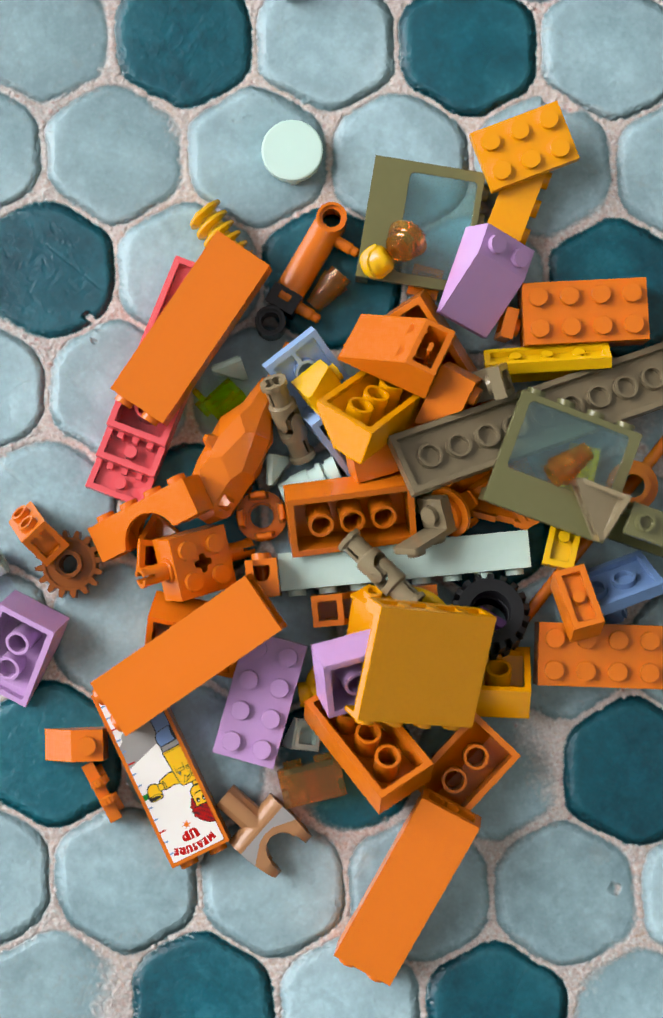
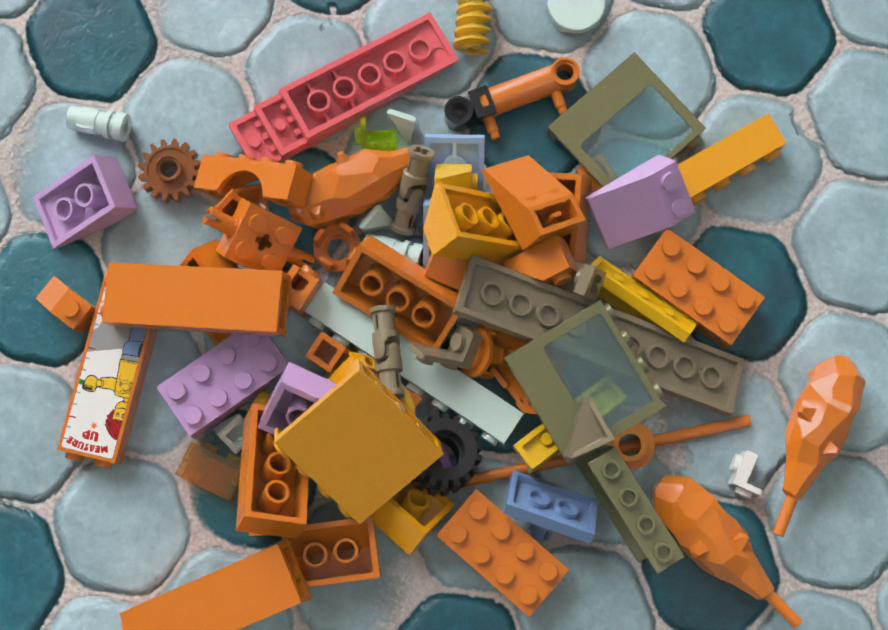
camera: 40 degrees right, 5 degrees down
orange bracket [9,501,70,566] -> none
orange hinge [81,762,125,823] -> none
orange brick [110,230,272,427] -> none
medium nougat connector [215,785,312,878] -> none
clear orange cone [306,266,351,312] -> none
yellow piece [359,244,394,280] -> none
clear orange cone [386,220,427,262] -> none
light orange plate [469,101,580,194] -> none
orange plate [493,306,521,343] -> none
clear orange cone [544,443,594,487] -> none
orange panel [550,564,605,643] -> none

